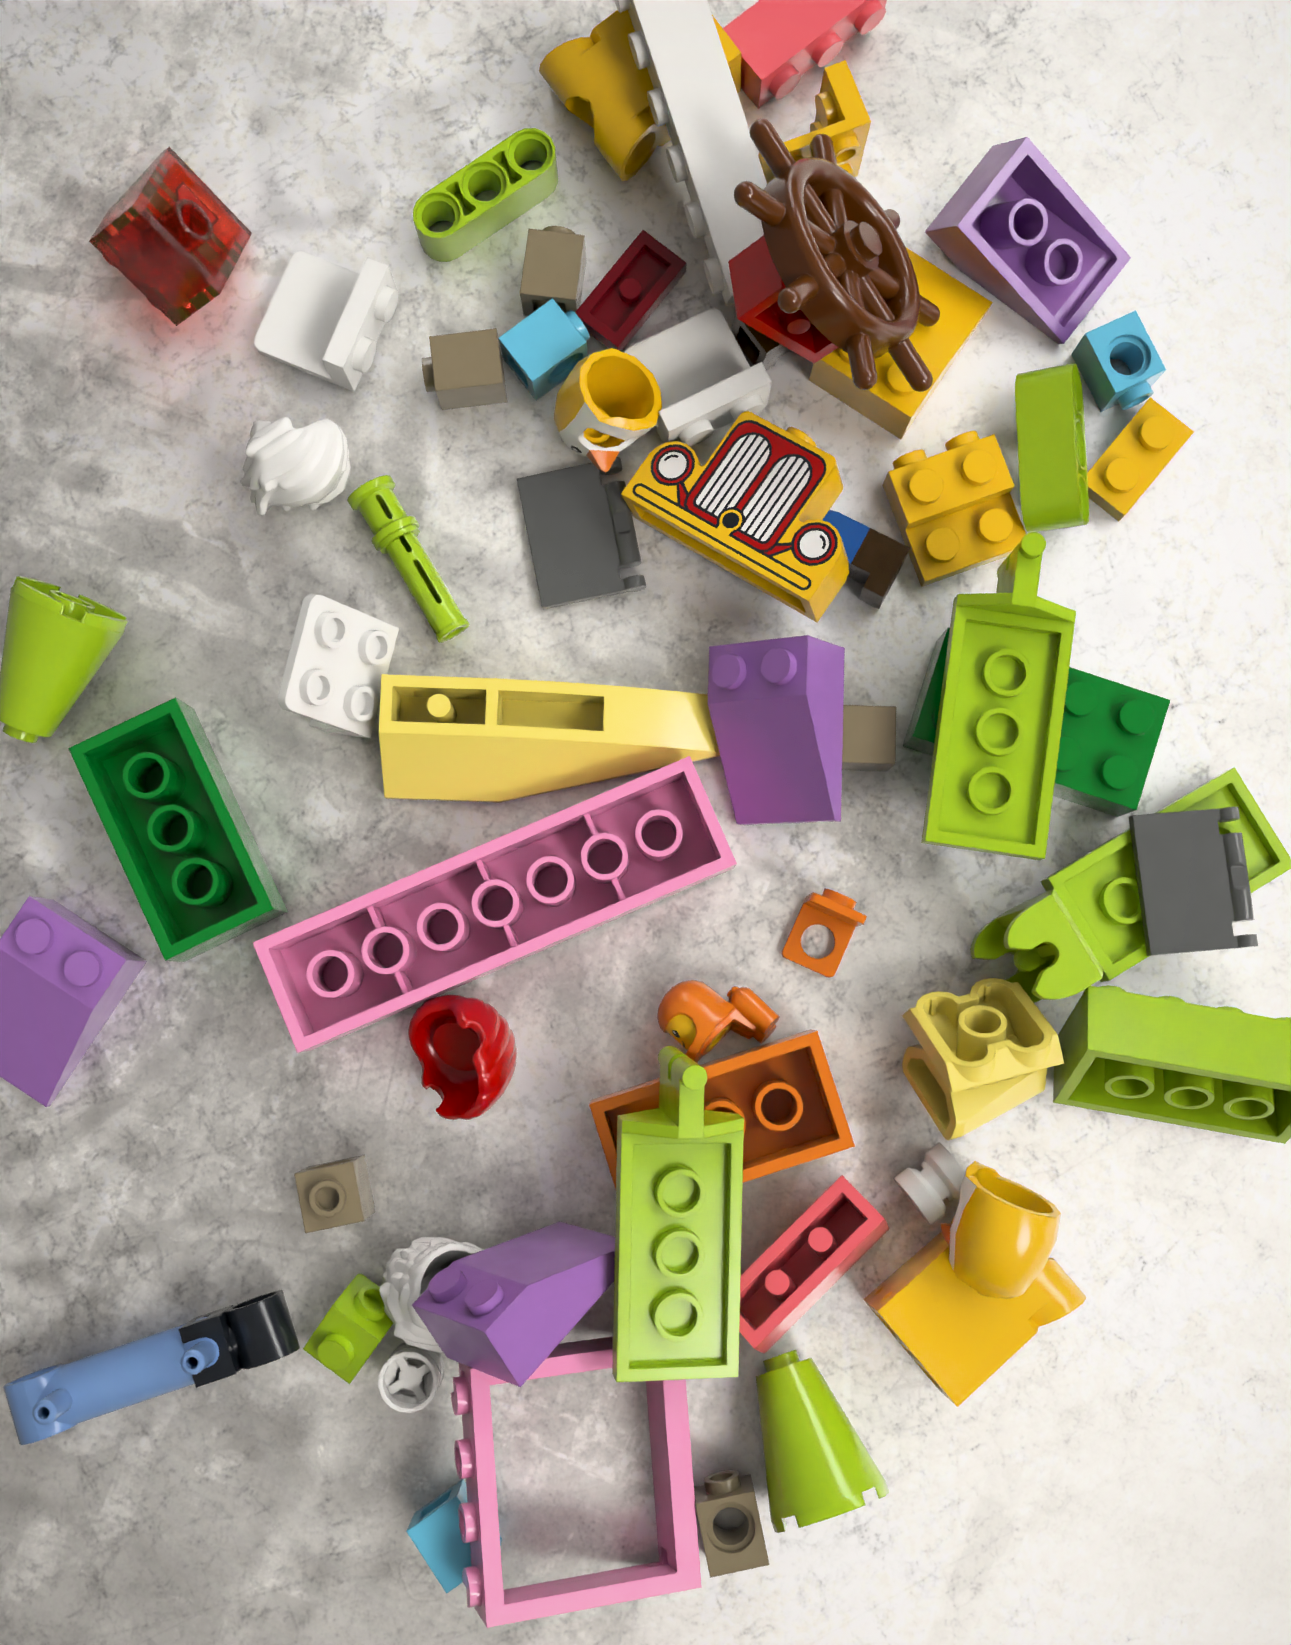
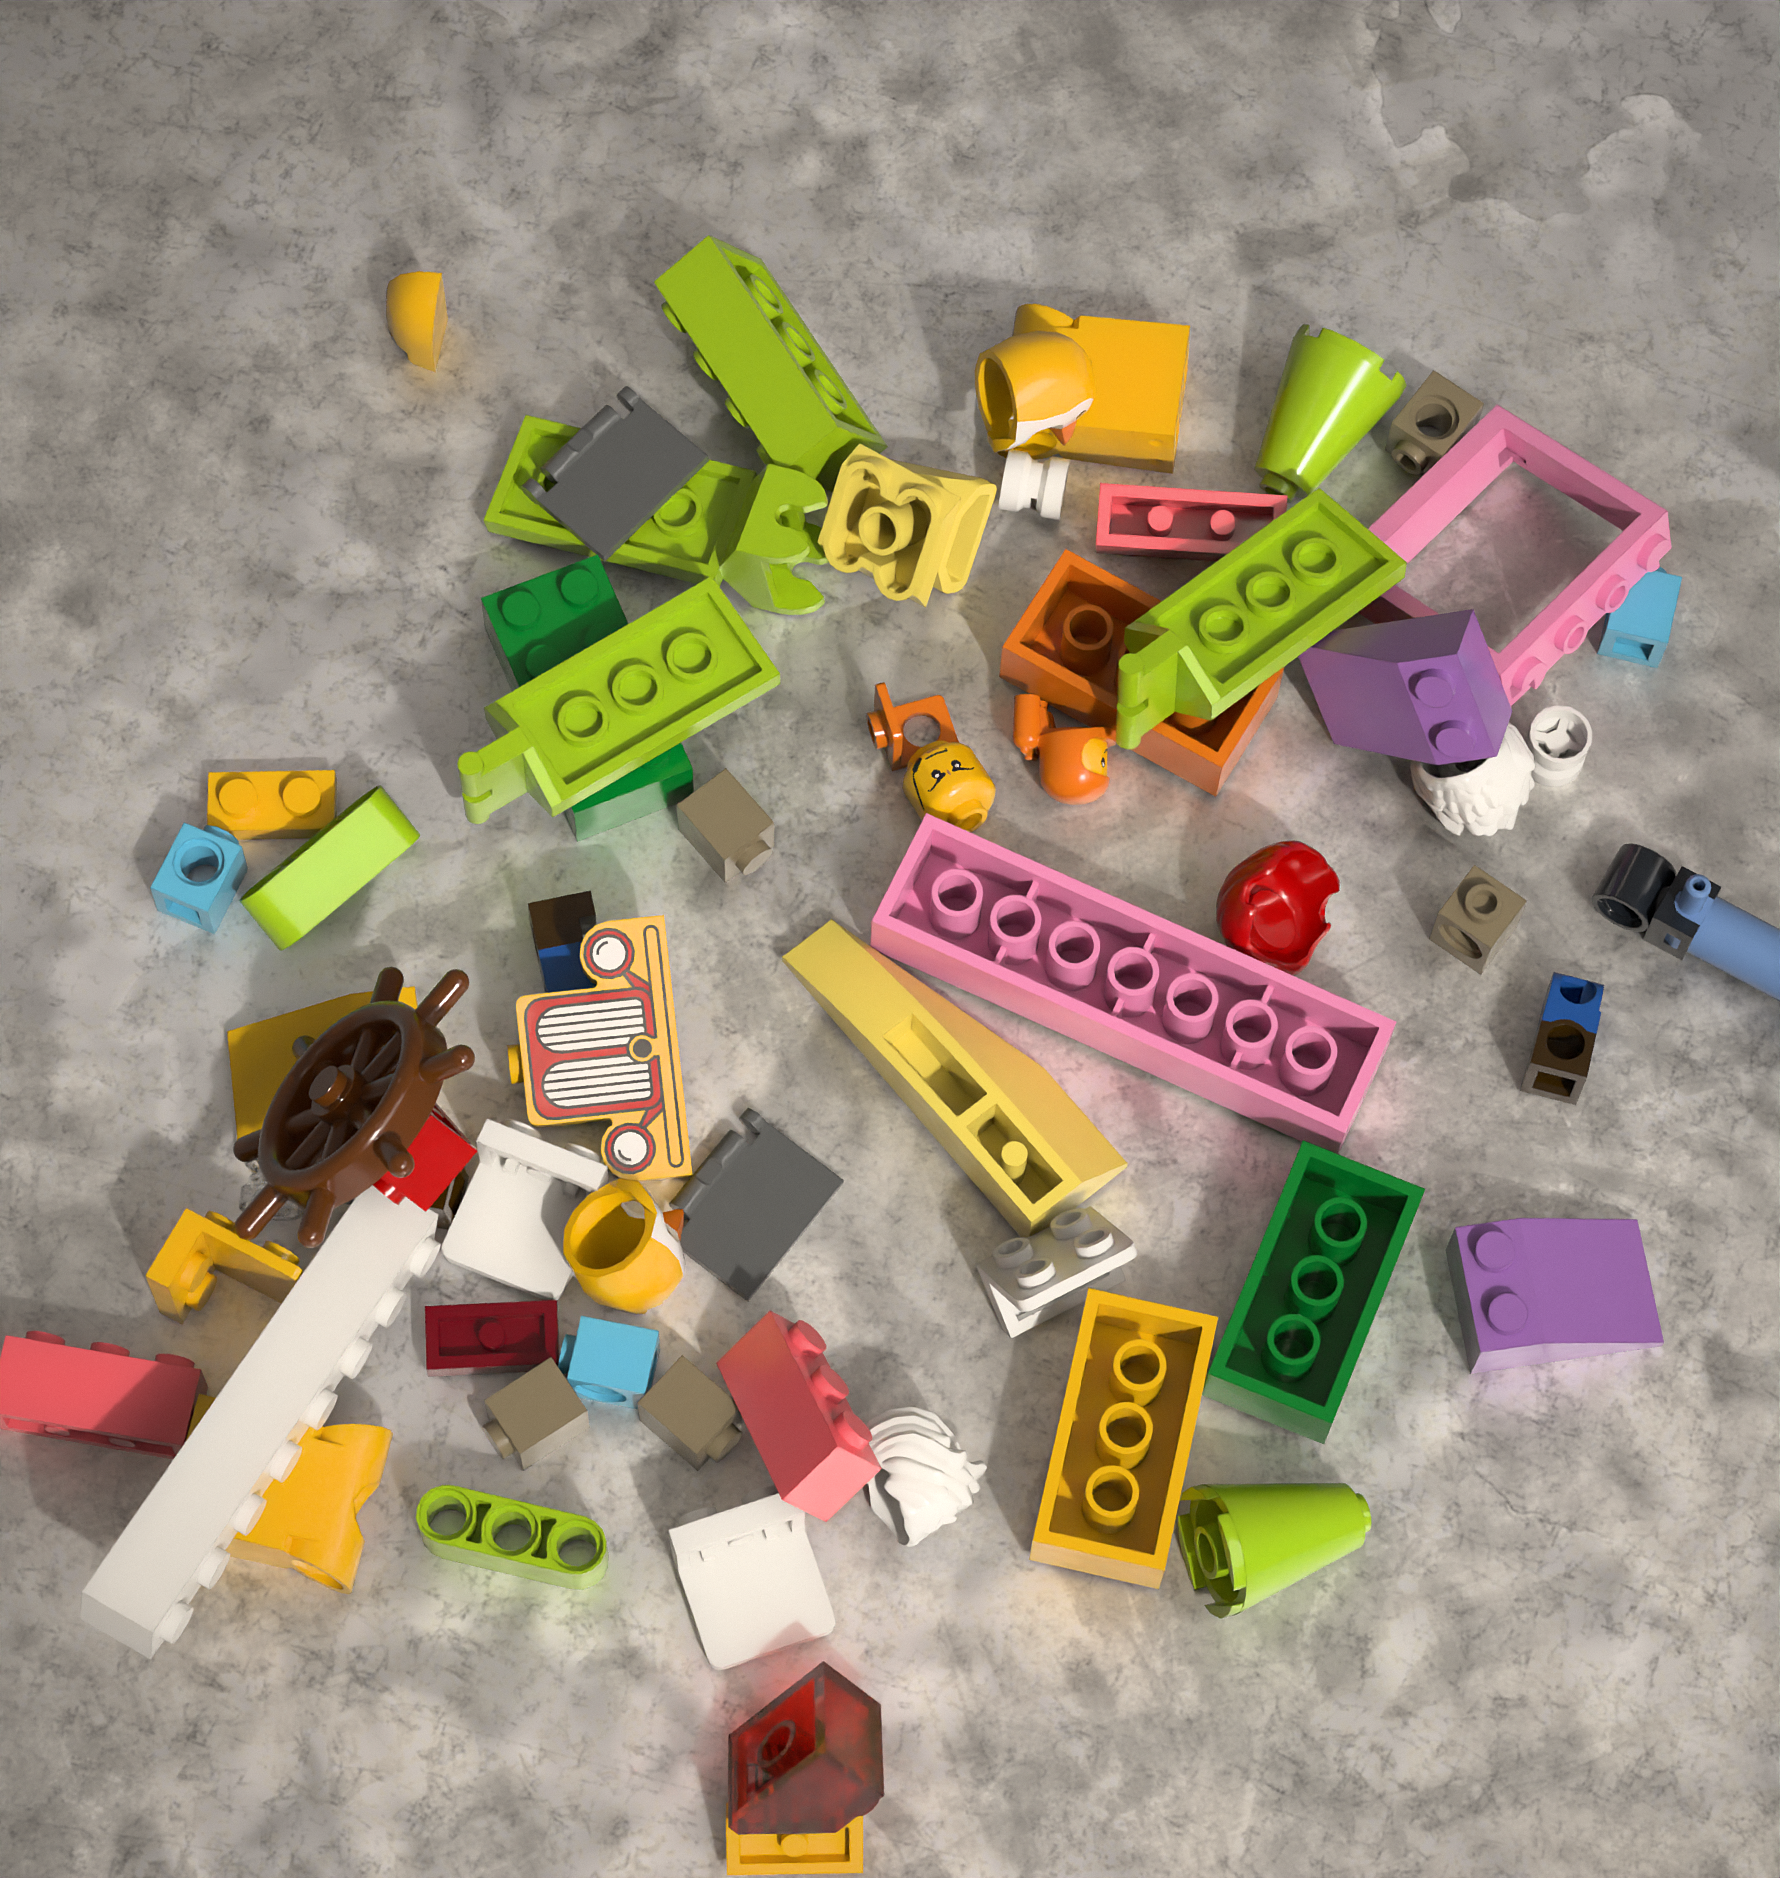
camera: 135 degrees left, 15 degrees down
lime bracket [303,1274,393,1384] -> none
lime pin [347,475,470,643] -> none
medium lavender slope [708,635,845,825] -> none
yellow plate [882,431,1026,587] -> none
medium lavender slope [925,137,1131,344] -> none
none -> coral brick [716,1310,882,1522]
none -> yellow head [902,741,996,833]
none -> yellow brick [1029,1288,1218,1589]
none -> dark brown leg [1520,972,1604,1105]

